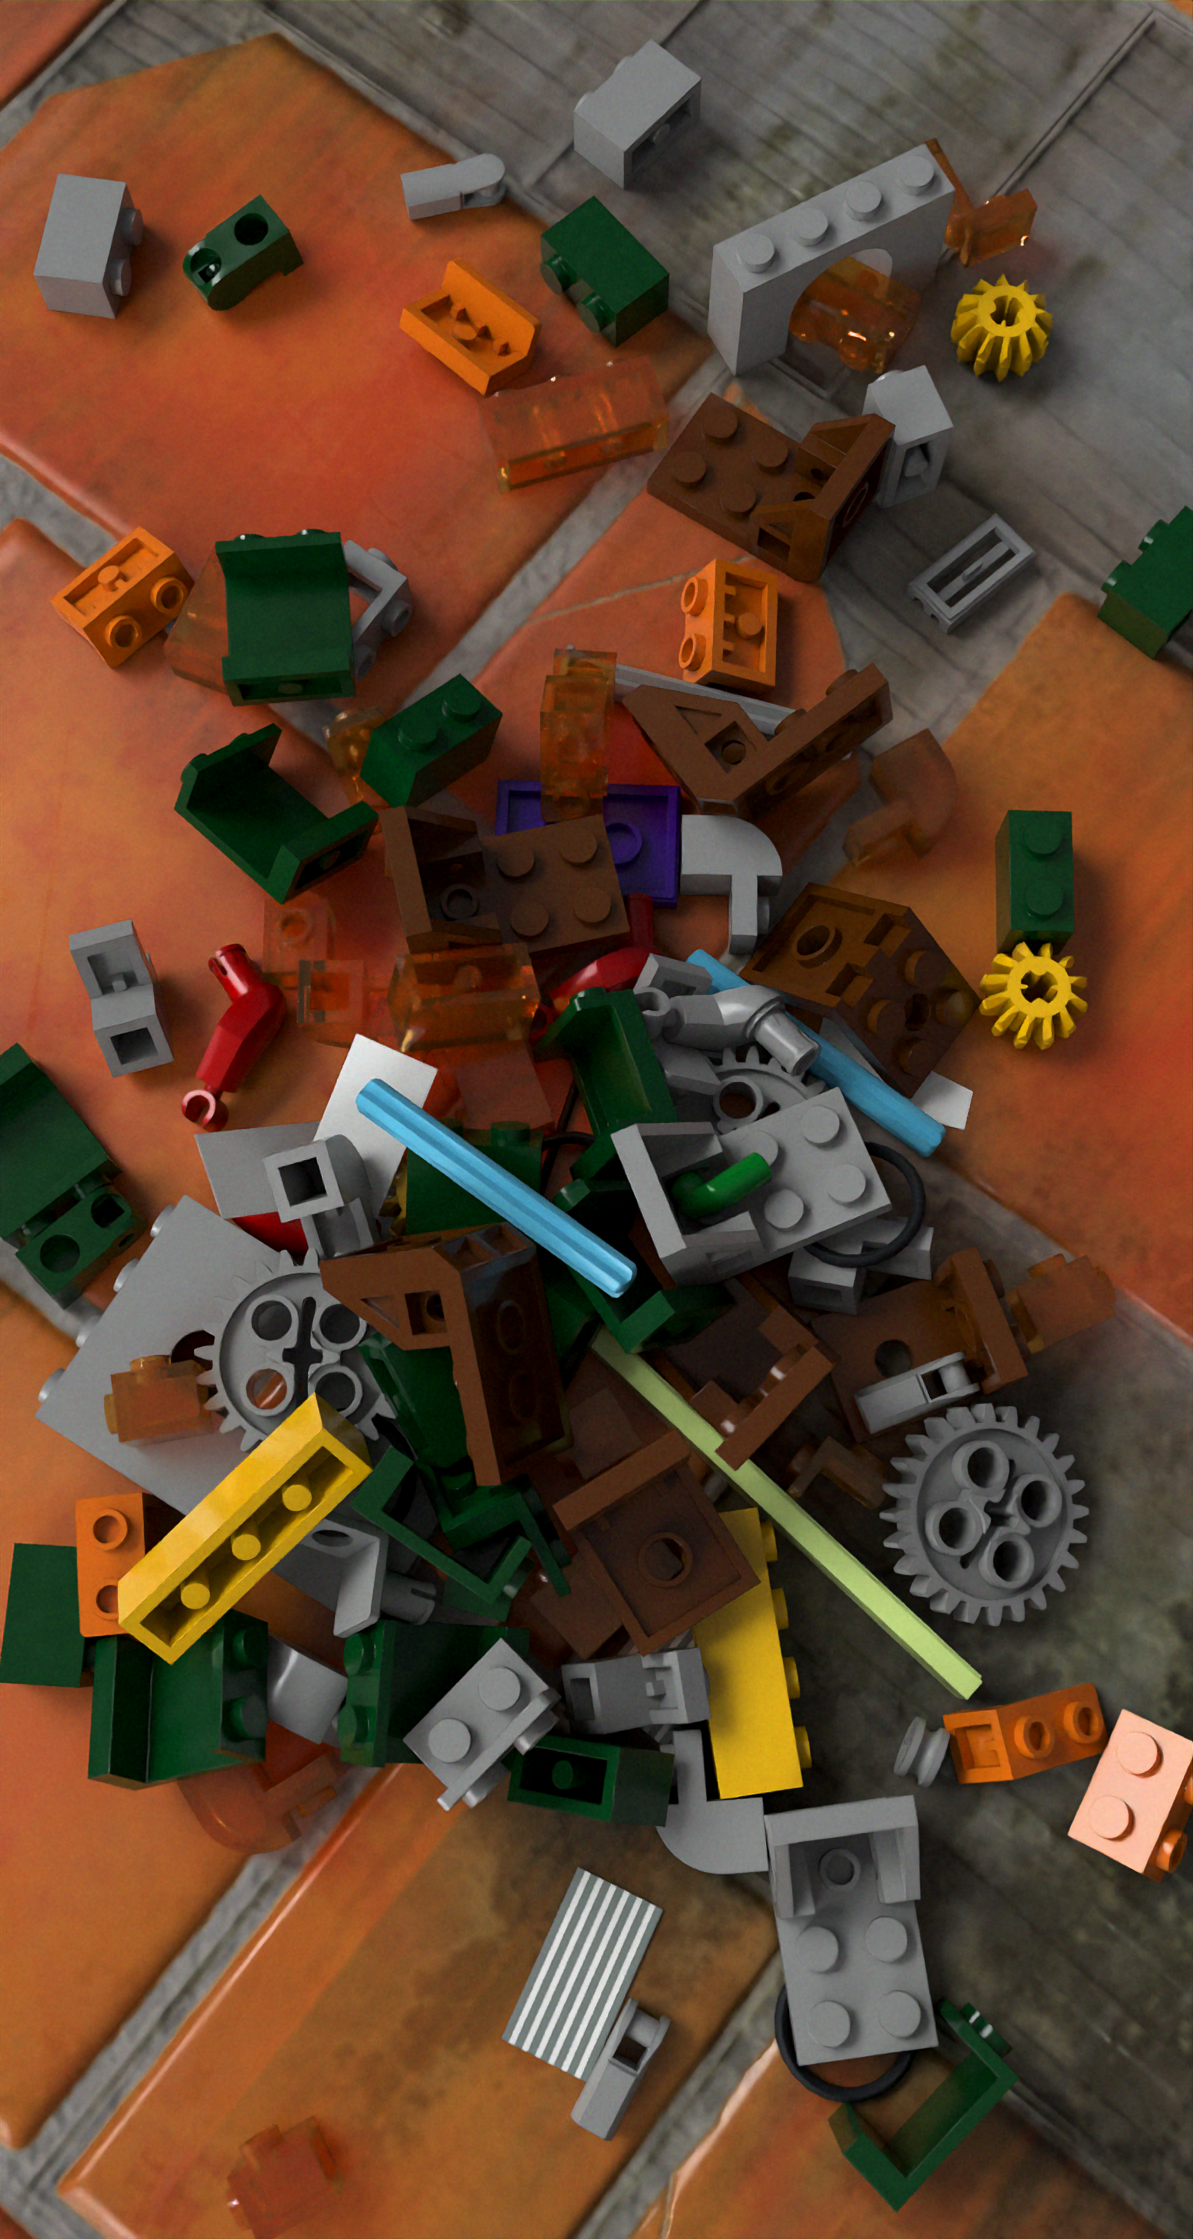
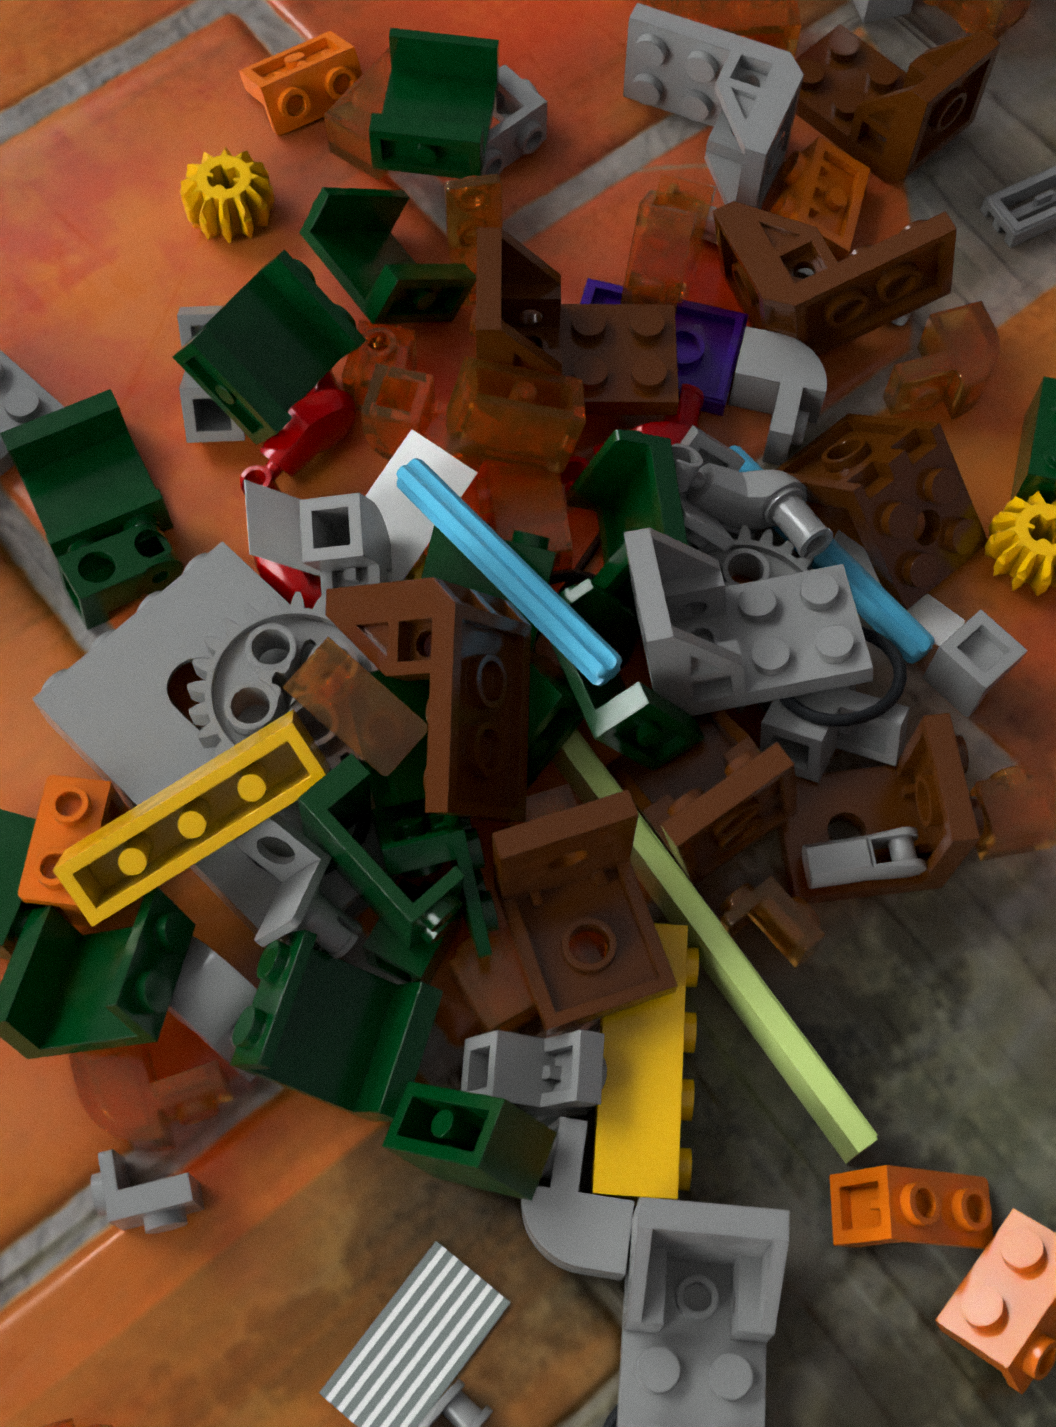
camera: 10 degrees right, 10 degrees down
clear orange brick [104,1355,214,1448] -> none
dark green brick [359,674,503,808] -> none
light grey bracket [402,1637,562,1811] -> none
green arm [670,1152,772,1220] -> none
light grey brick [862,365,954,509] -> none
light grey gear [880,1403,1089,1626] -> none
light grey bush [894,1716,950,1788] -> none
none -> light grey bracket [91,1149,205,1234]
none -> dark green panel [172,249,366,445]
none -> yellow gear [180,146,275,244]
none -> clear orange bracket [282,637,428,776]
none -> light grey bracket [623,3,804,209]
none -> light grey panel [922,609,1028,717]

